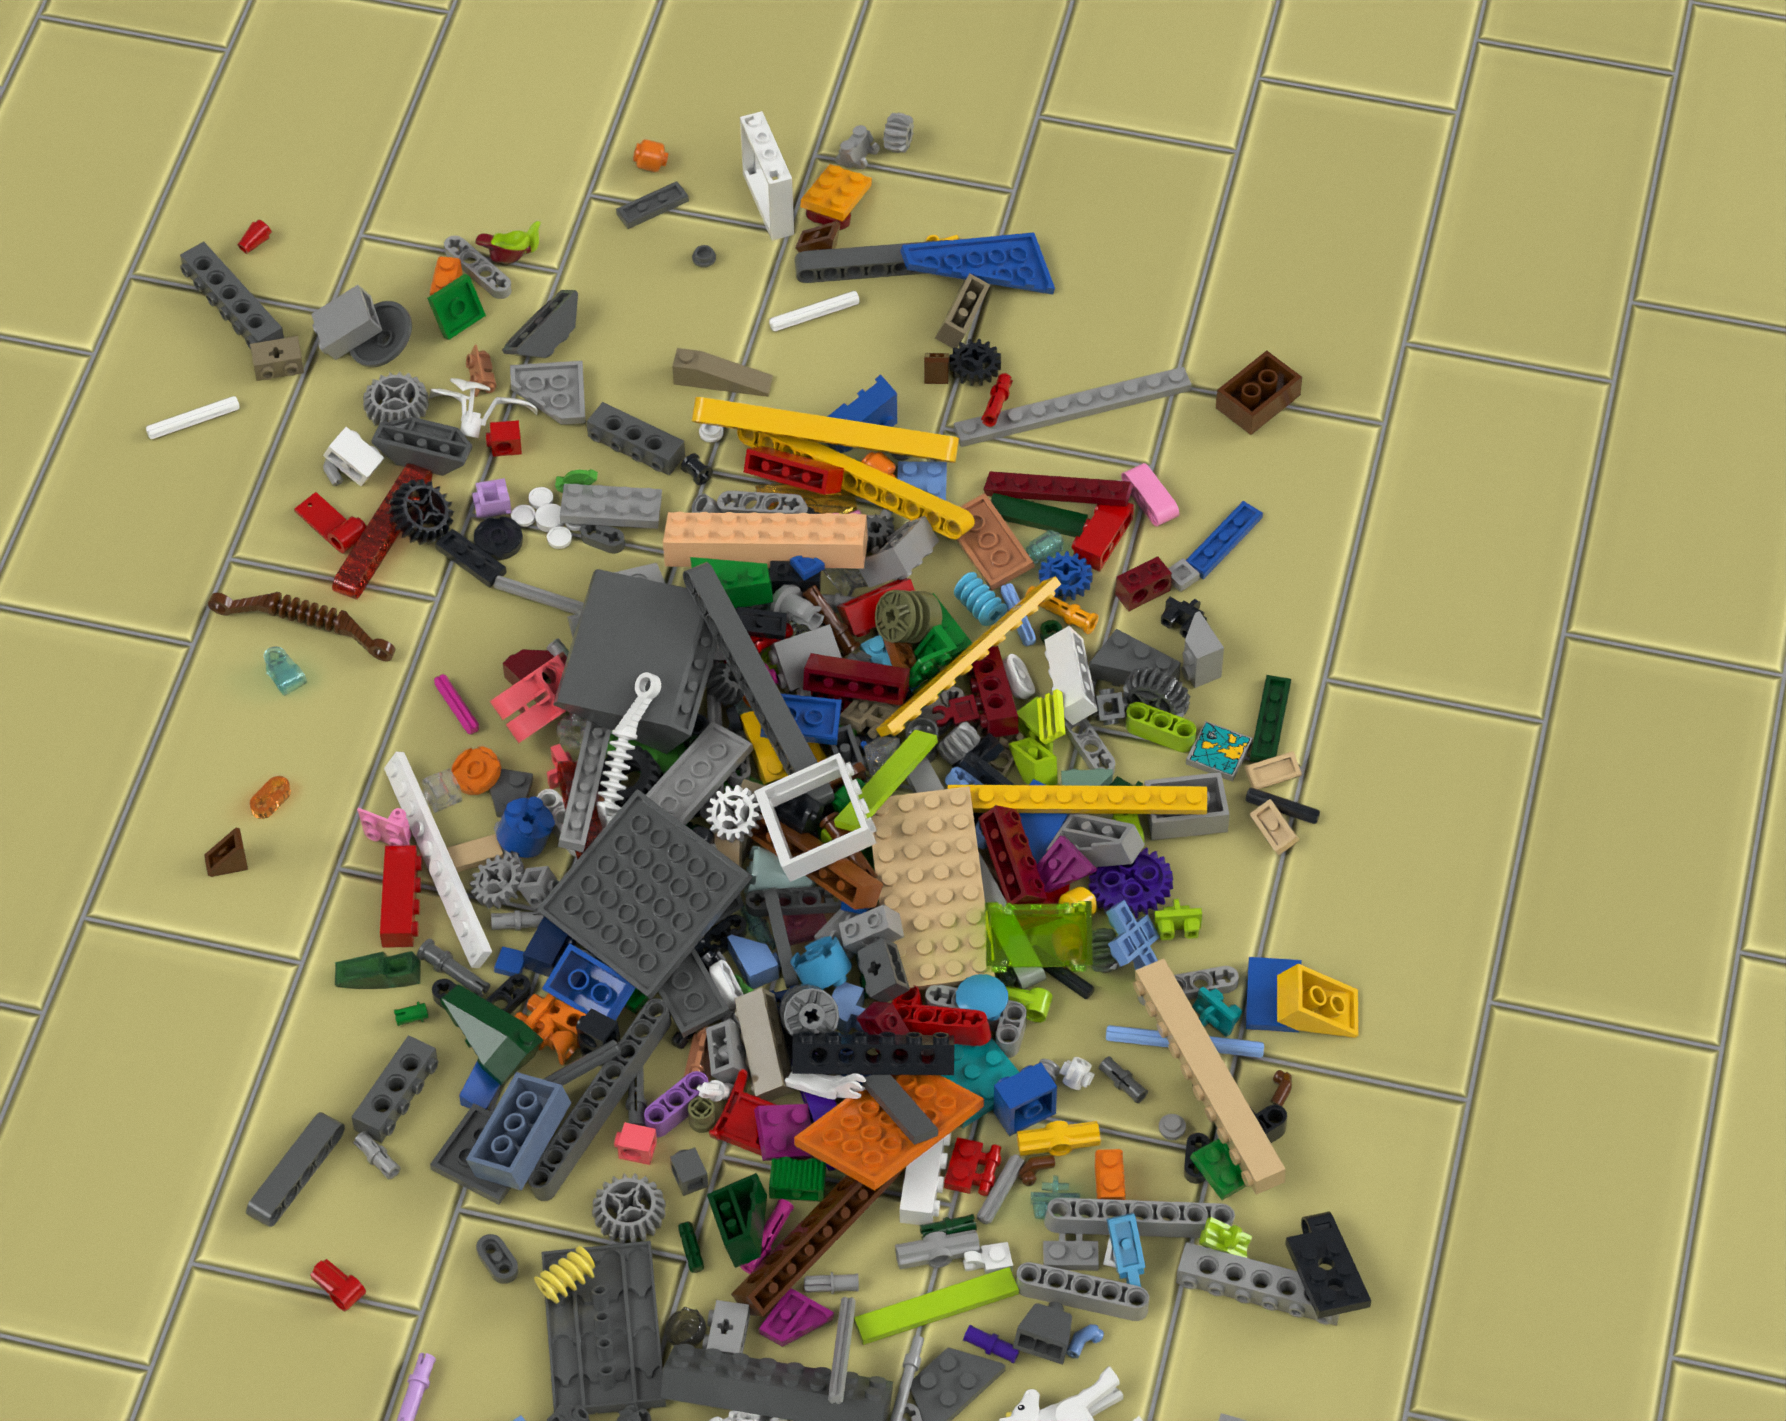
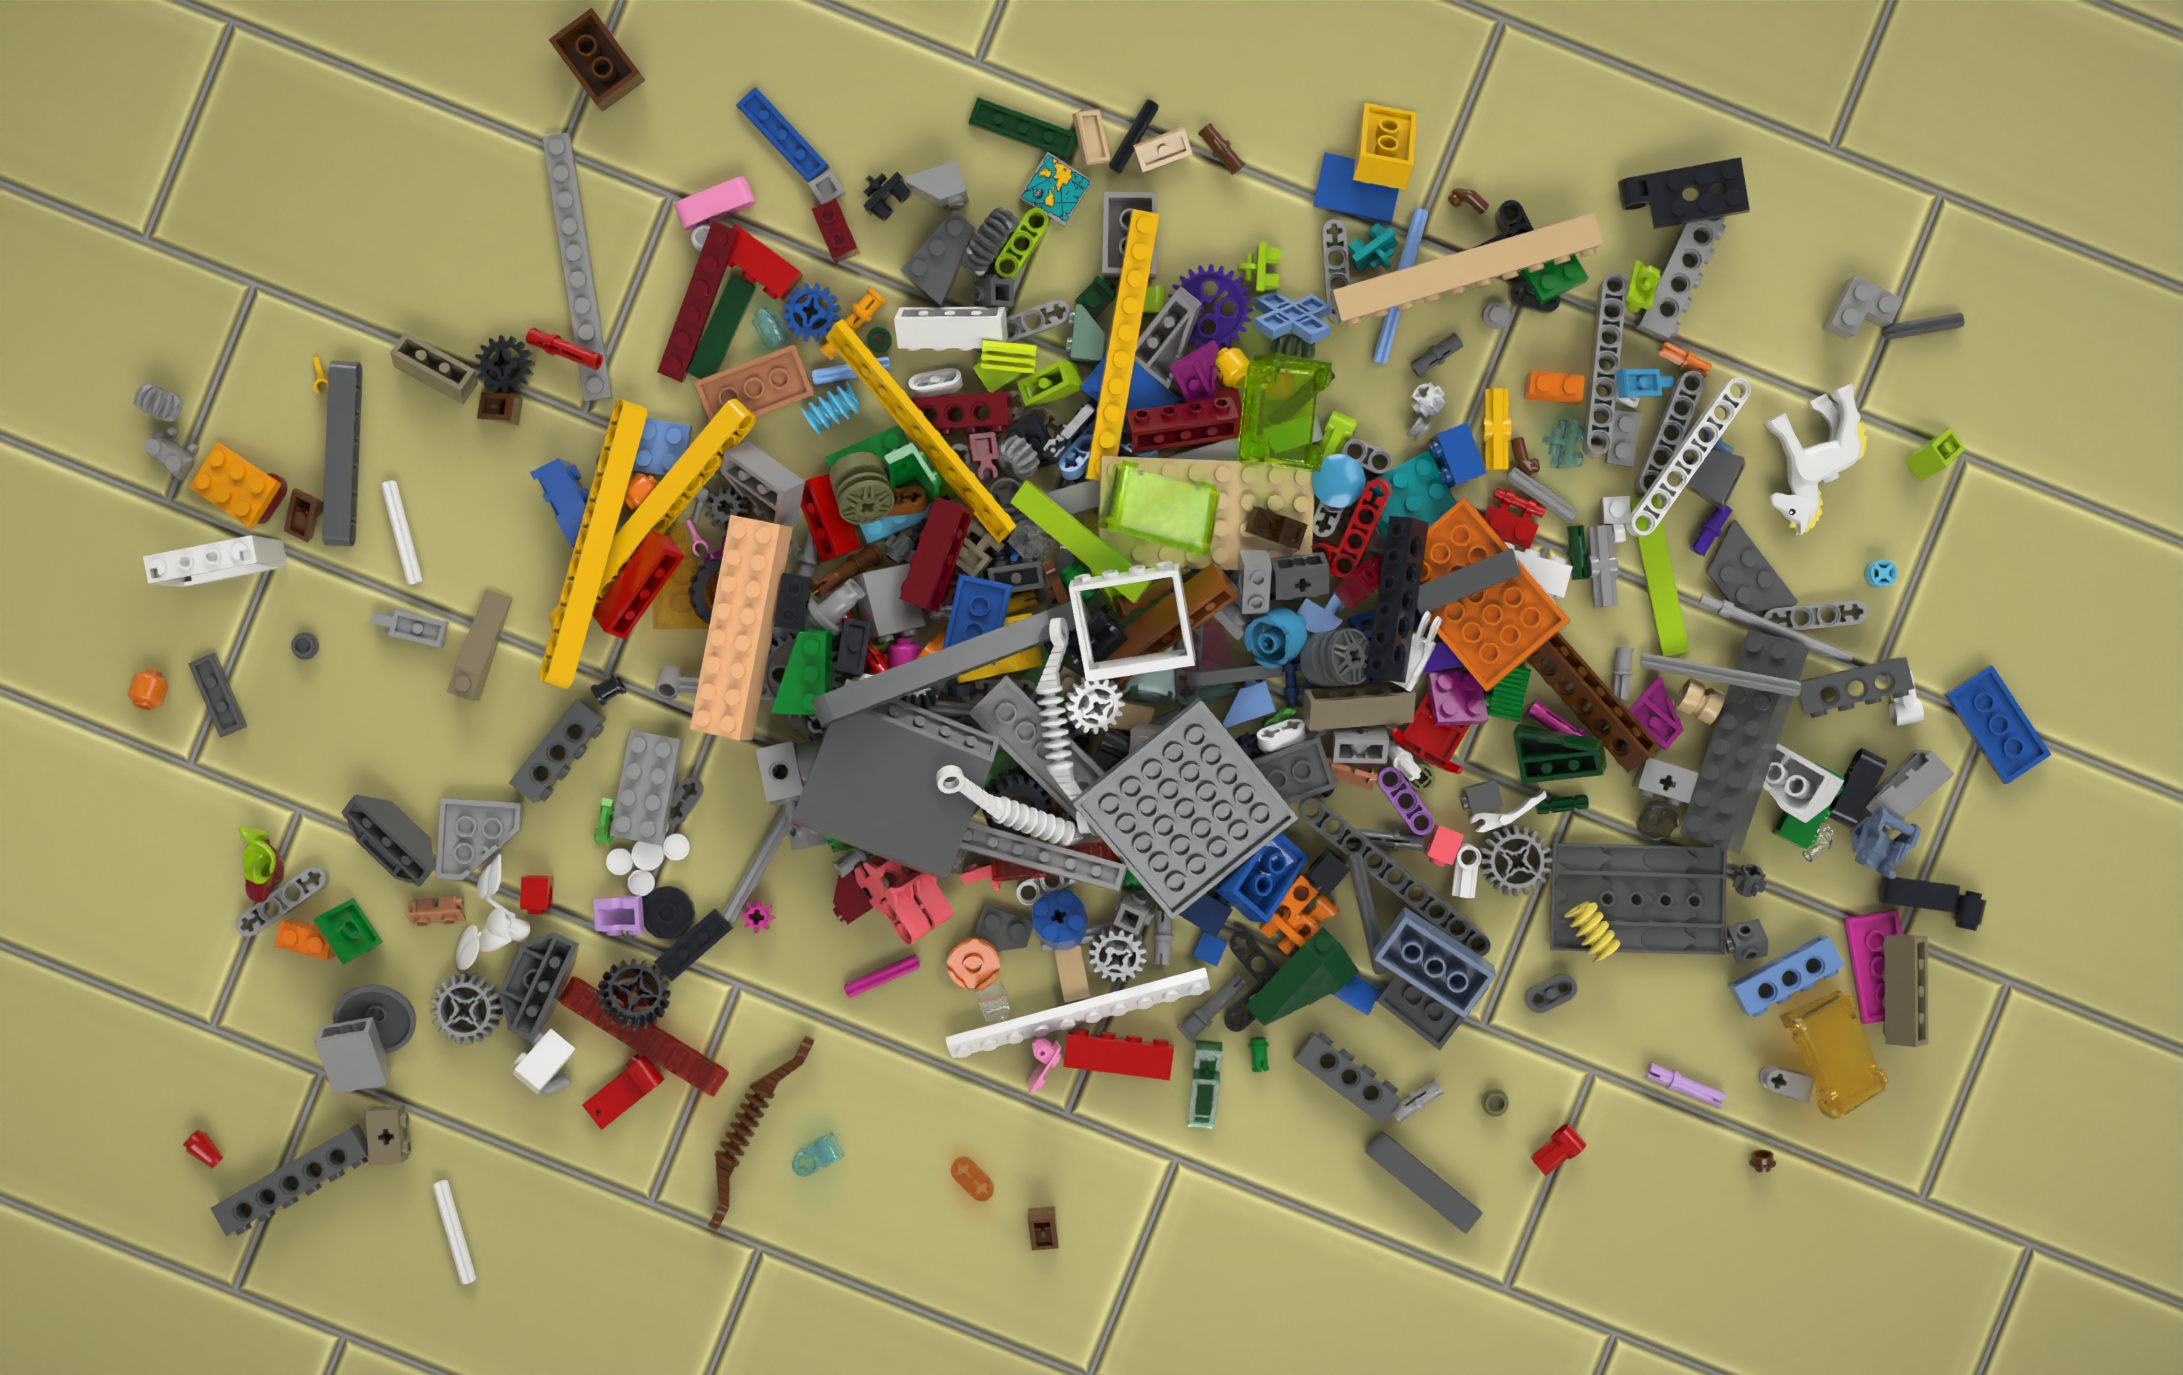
camera: 80 degrees left, 35 degrees up
light grey beam [717,491,808,514] -> none
blue tile [790,556,825,580] -> none
blue wing [900,232,1055,295] -> none
none -> light grey hinge [370,609,449,648]
none -> dark pink gear [741,899,776,933]
none -> white piece [1035,617,1095,834]
none -> clear neon green windscreen [1097,460,1220,557]
none -> reddish brown pin [1198,123,1245,175]
none -> dark brown slope [1245,506,1308,550]
none -> white piece [1451,843,1481,898]
none -> white arm [1469,789,1547,833]
none -> olive plate [1481,1089,1509,1116]
none -> white beam [1626,378,1751,537]
none -> orange axle [1658,341,1712,379]
none -> tan wheel [1674,677,1725,725]

